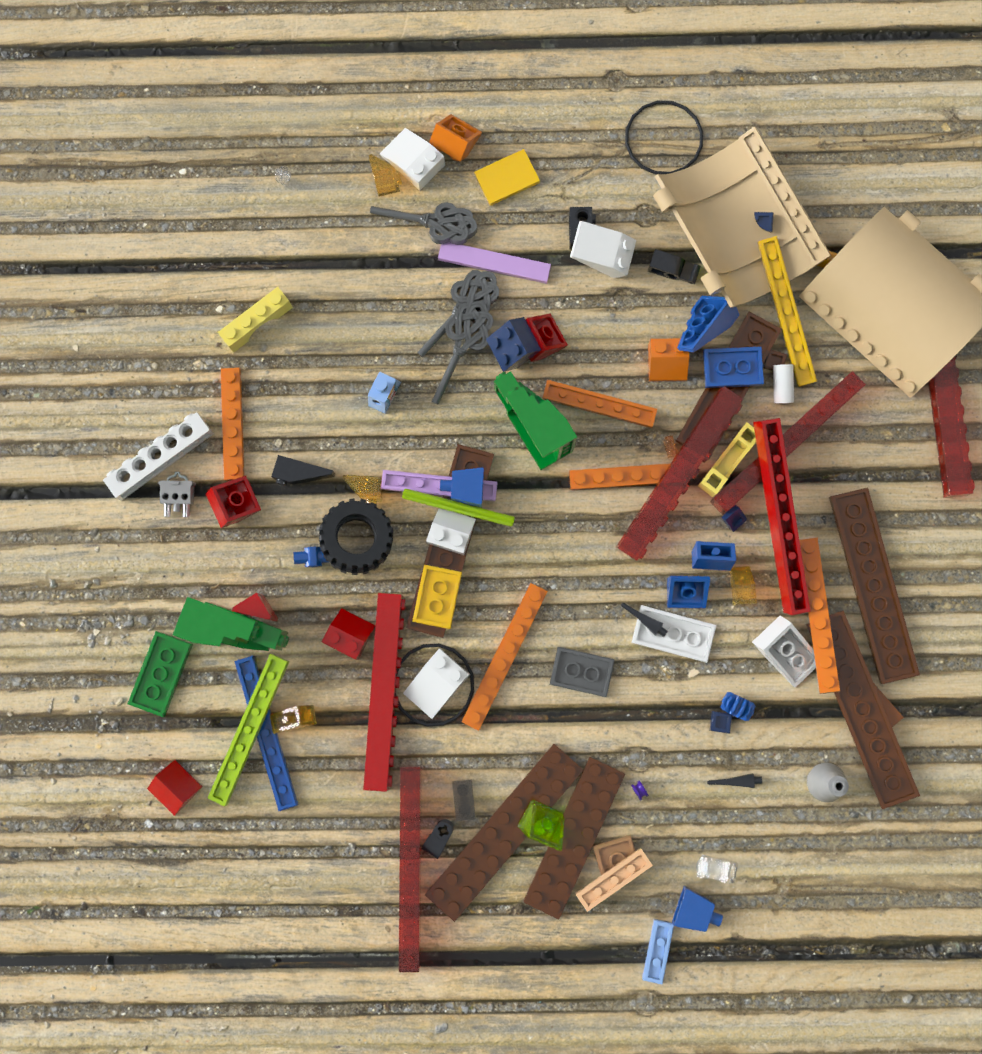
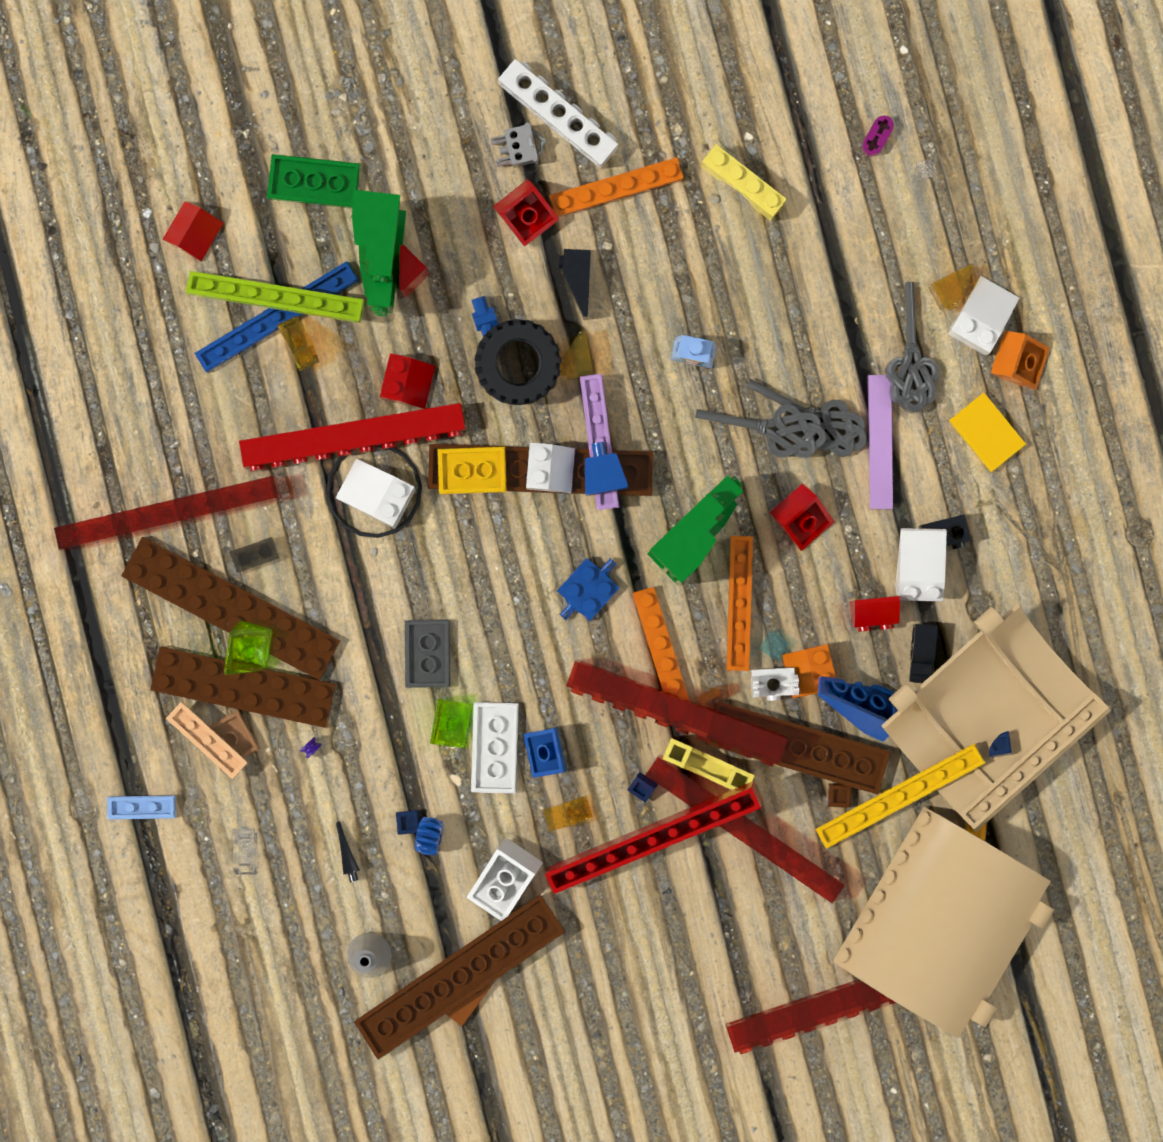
camera: 70 degrees right, 5 degrees up
lime axle [402,489,515,527] -> none
black piece [421,819,454,859] -> none
orange plate [462,583,548,731] -> none
dark blue brick [486,317,541,372] -> none
black piece [621,603,668,637] -> none
black piece [625,100,703,175] -> none
blue torso [672,886,723,932] -> none
blue brick [691,541,736,571] -> none
blue plate [703,347,764,388] -> none
white brick [773,364,794,403] -> none
orange plate [799,537,840,694] -> none
reddish brown plate [829,487,920,684] -> none
none -> clear neon green slope [430,698,474,749]
none -> blue plate [556,558,619,621]
none -> white piece [751,668,799,701]
none -> clear light blue tile [759,630,790,661]
none -> red slope [849,596,900,632]
none -> magenta beam [862,115,894,157]

